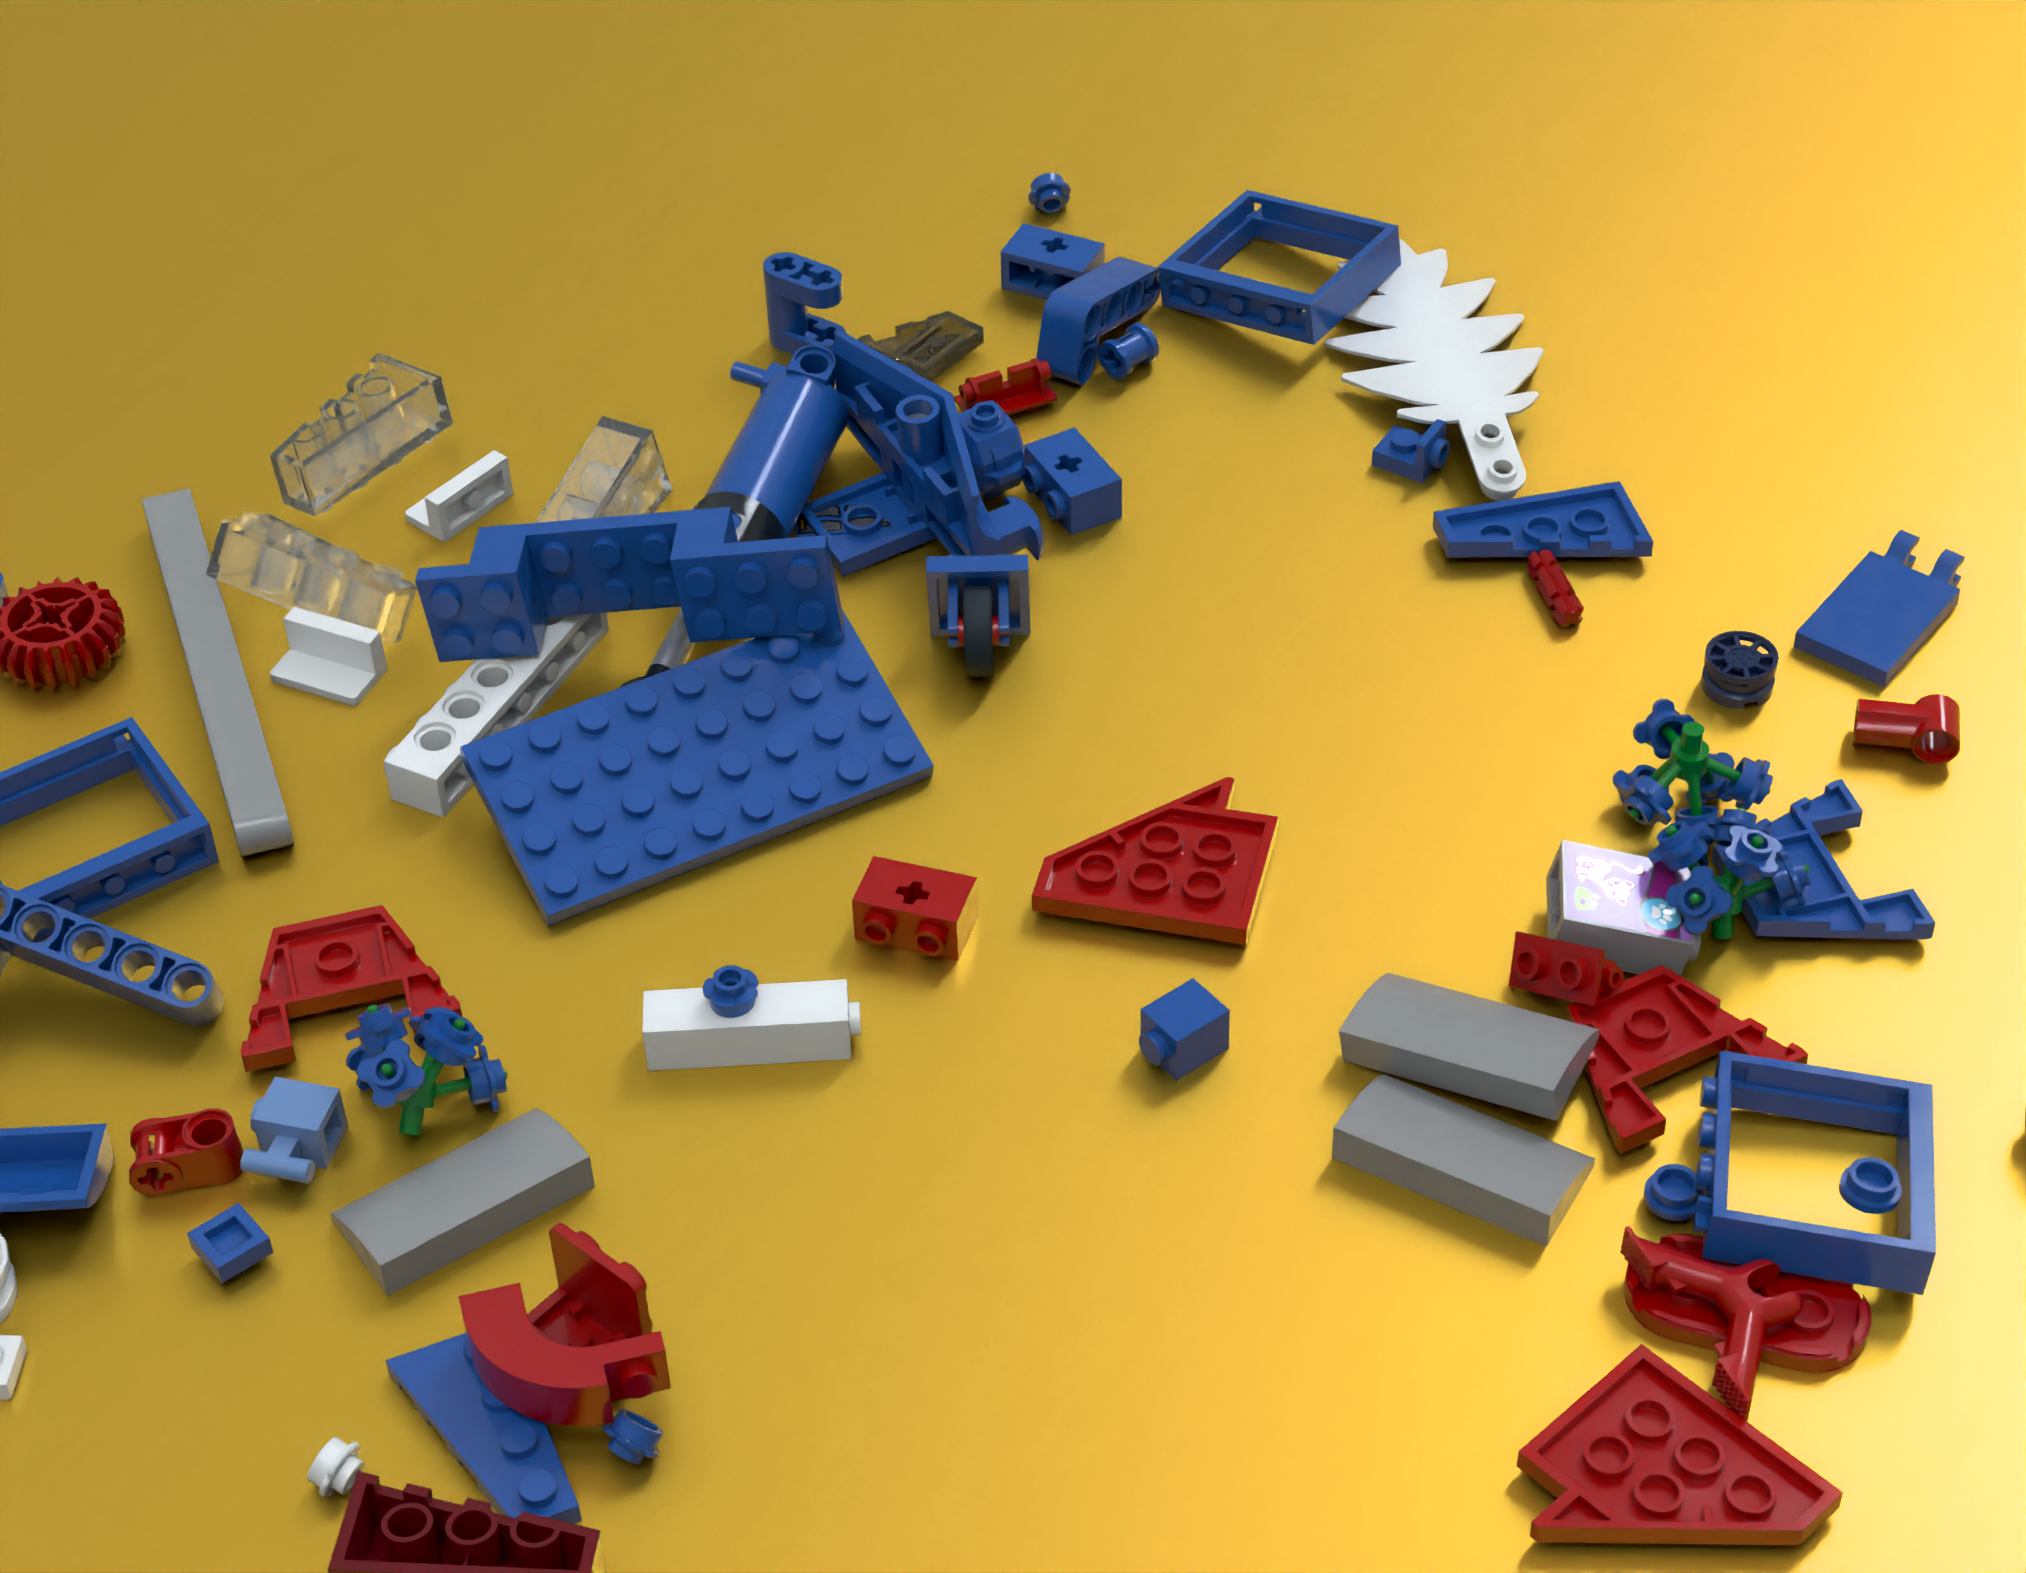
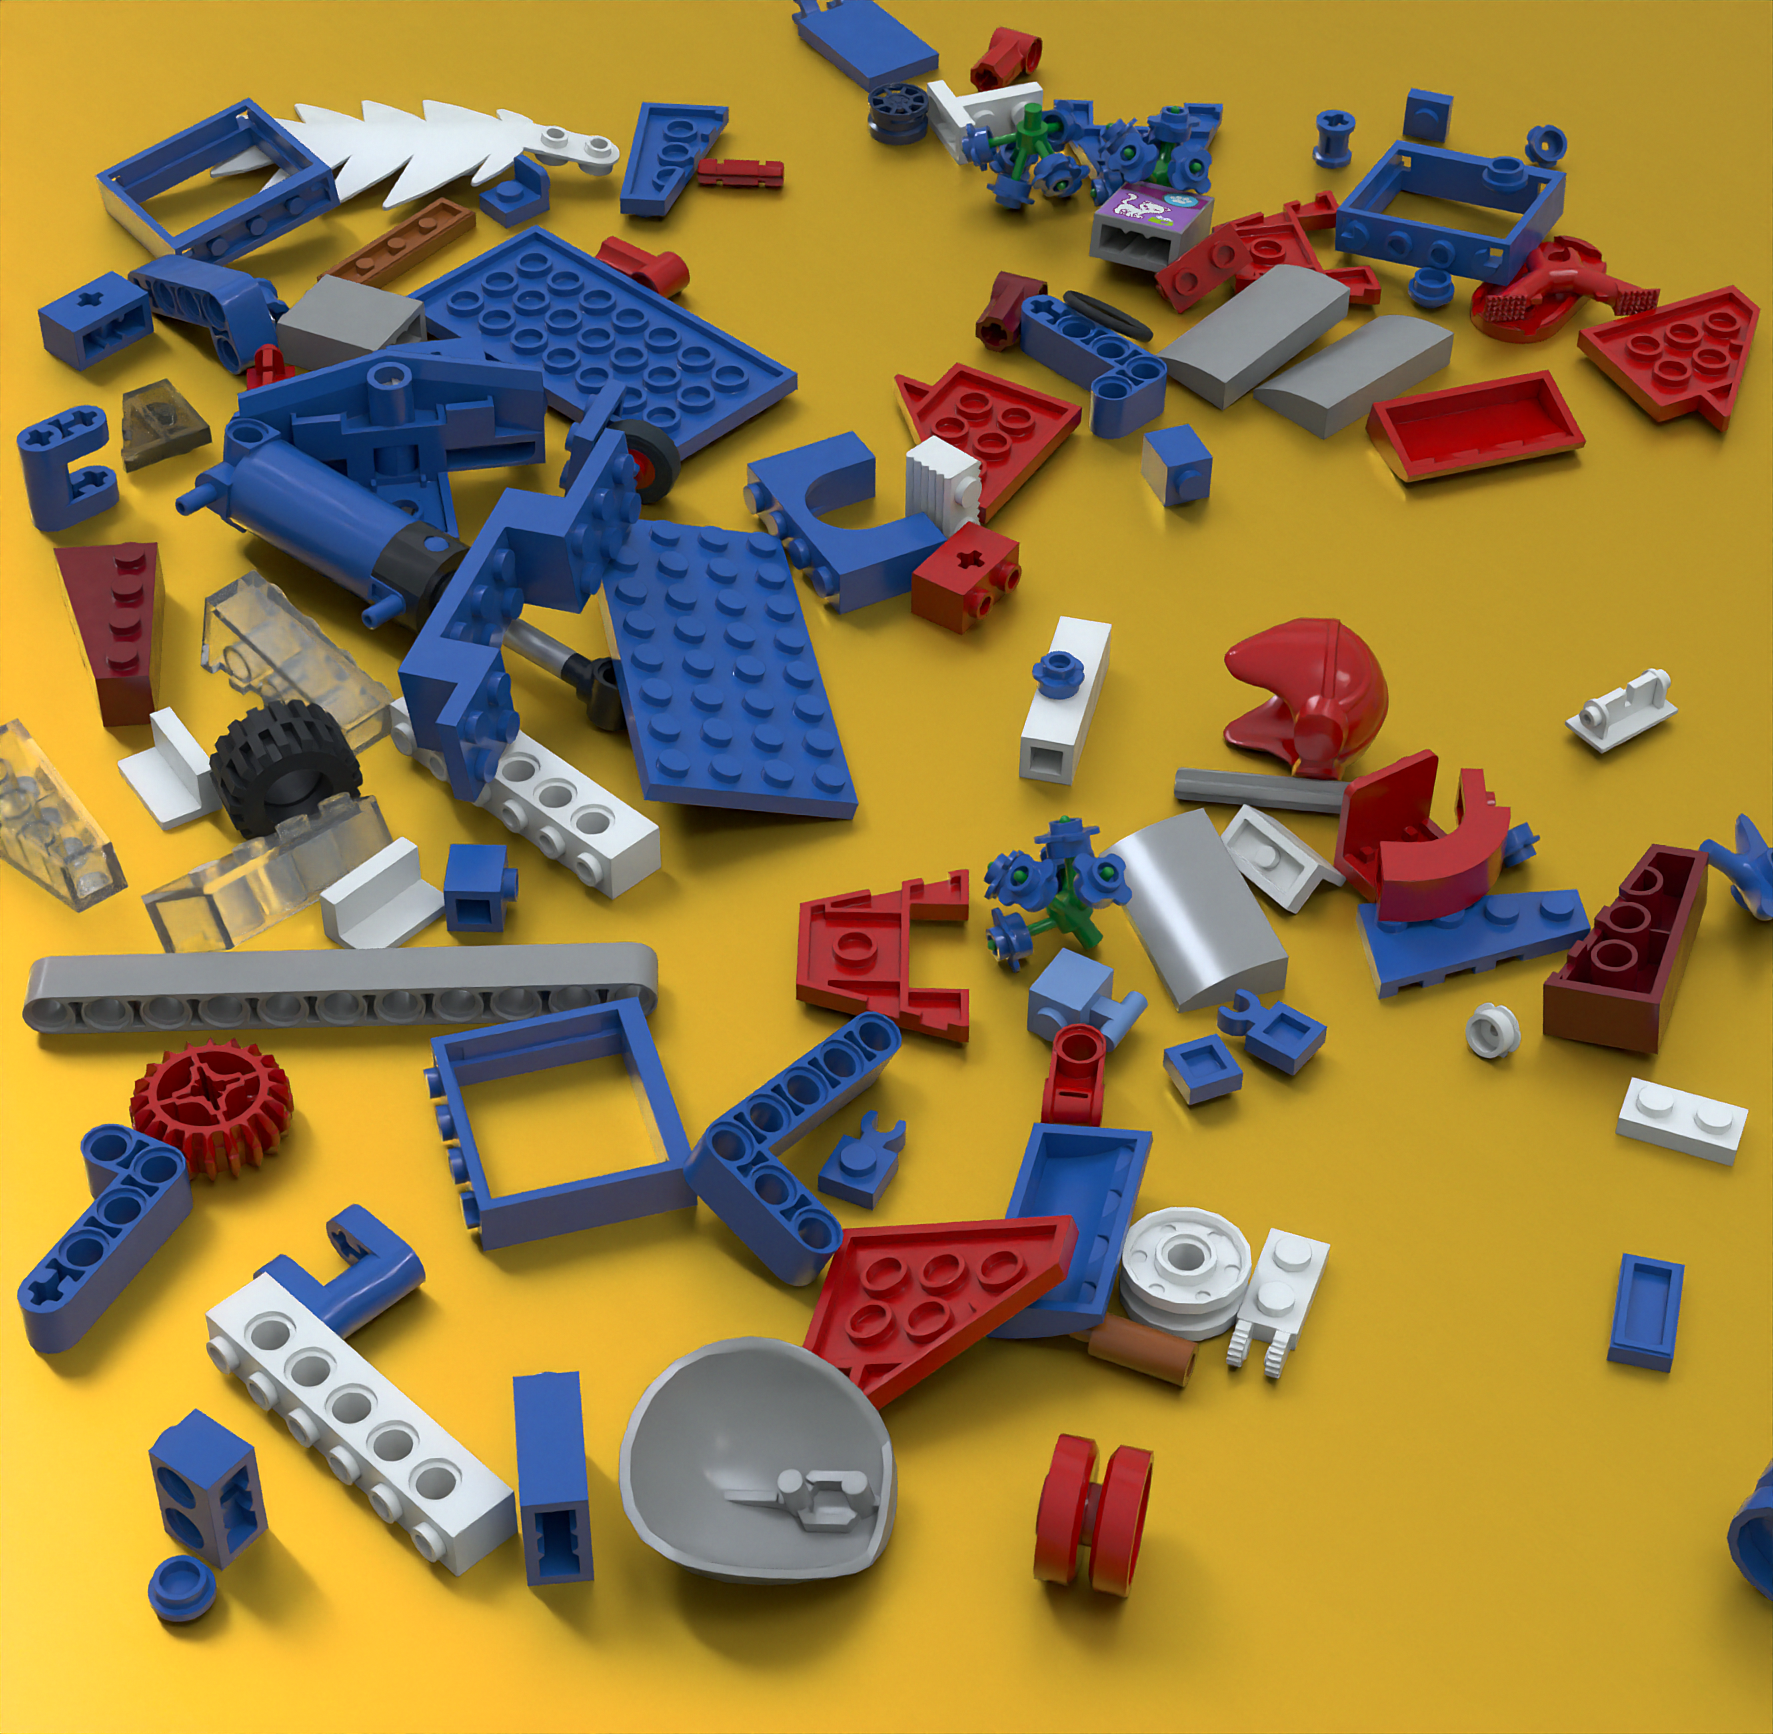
camera: 75 degrees left, 0 degrees up
none -> dark red wedge [53,542,165,727]
none -> black tyre [209,699,363,849]
none -> light grey brick [276,274,427,371]
none -> dark orange tile [317,197,476,289]
none -> blue plate [405,225,798,461]
none -> blue brick [443,844,519,932]
none -> red piece [595,236,690,299]
none -> blue arch [743,431,948,615]
none -> blue plate [818,1110,906,1211]
none -> white brick [905,435,982,539]
none -> white bracket [926,80,1043,165]
none -> dark red piece [975,271,1048,352]
none -> blue beam [1020,295,1168,439]
none -> black tyre [1063,291,1153,342]
none -> light grey axle [1174,767,1351,814]
none -> blue plate [1216,989,1327,1076]
none -> white panel [1220,804,1347,914]
none -> red piece [1223,617,1389,781]
none -> blue bush [1312,110,1356,169]
none -> red slope [1365,369,1586,483]
none -> white hinge [1565,668,1678,754]

